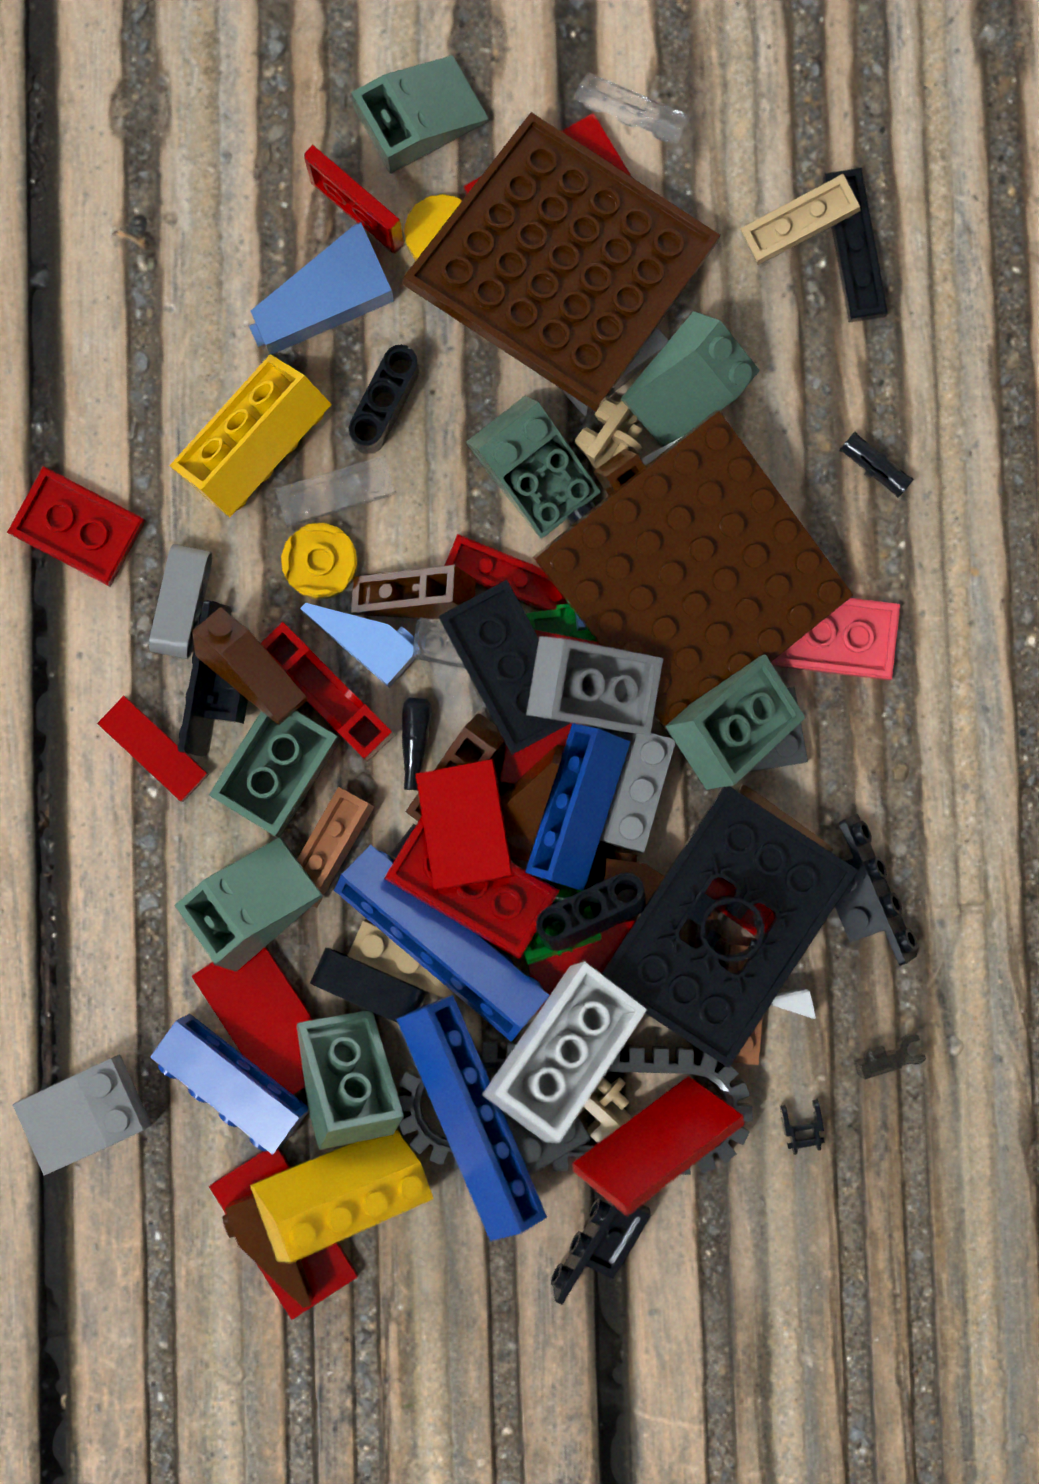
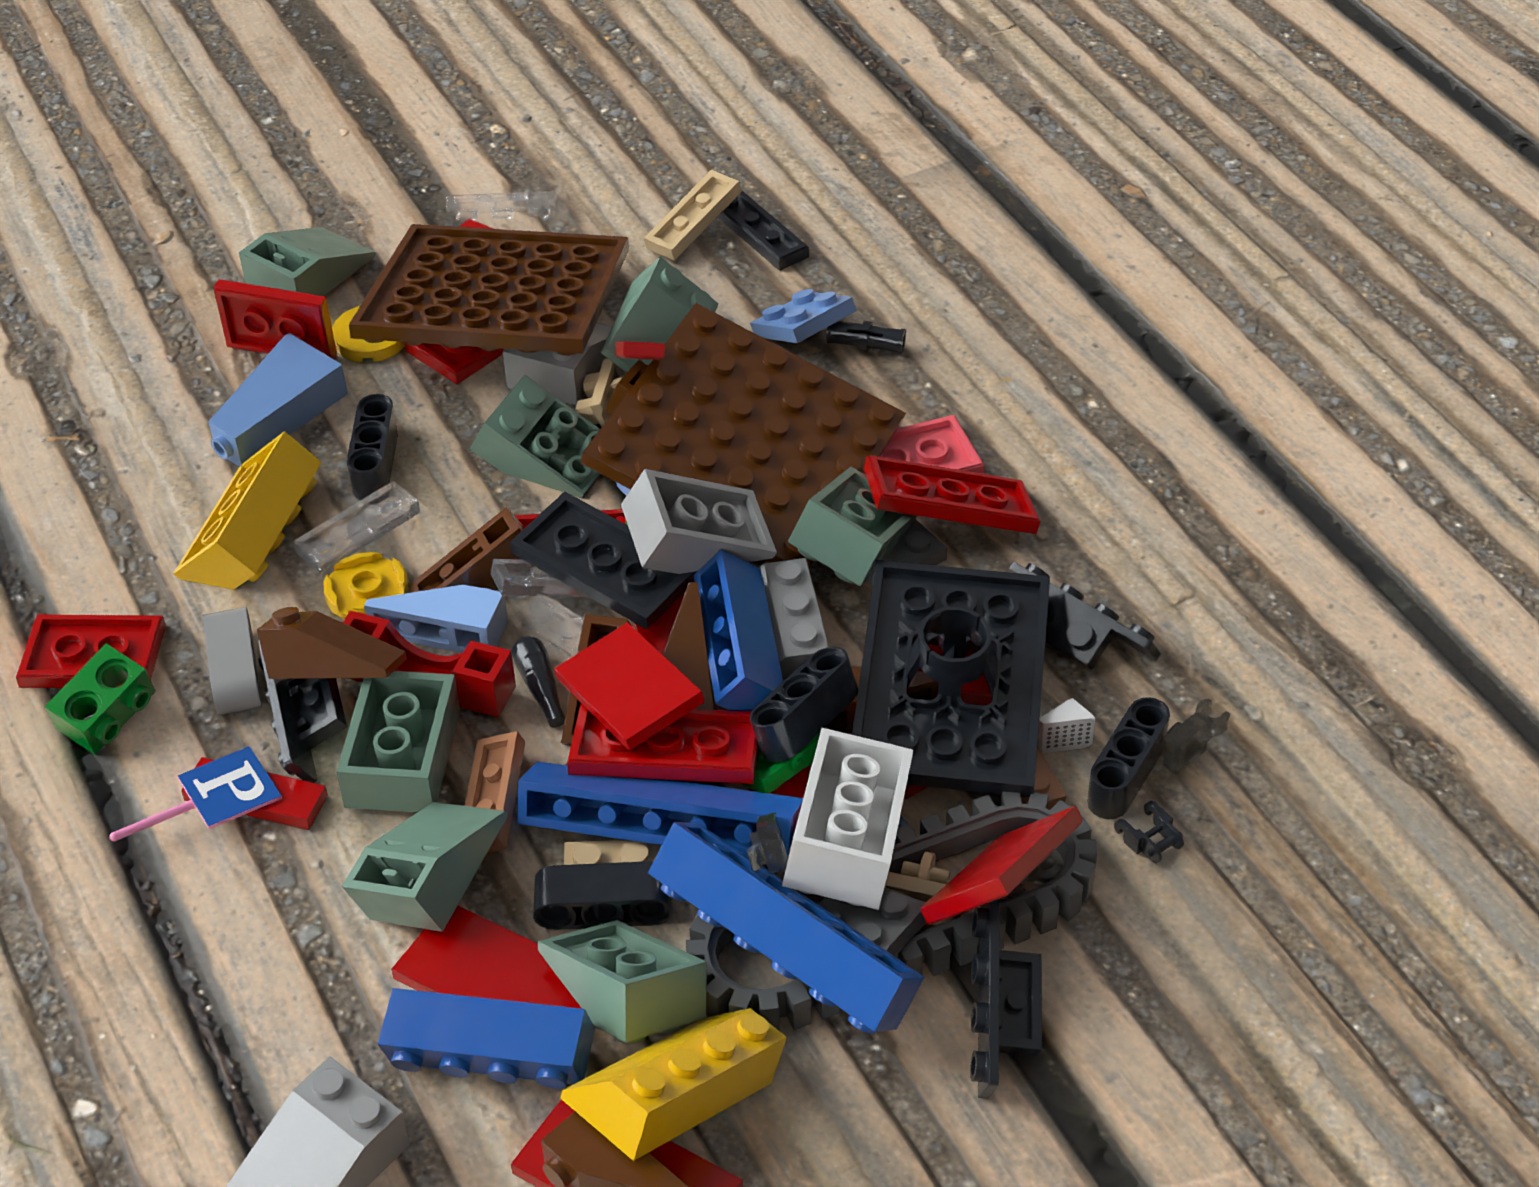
camera: 20 degrees left, 40 degrees down
none -> green brick [44,643,156,755]
none -> blue piece [110,746,282,841]
none -> red tile [614,341,665,360]
none -> clear smoke plate [747,812,789,873]
none -> medium blue plate [750,289,857,343]
none -> red tile [863,455,1041,534]
none -> black beam [1087,697,1170,819]

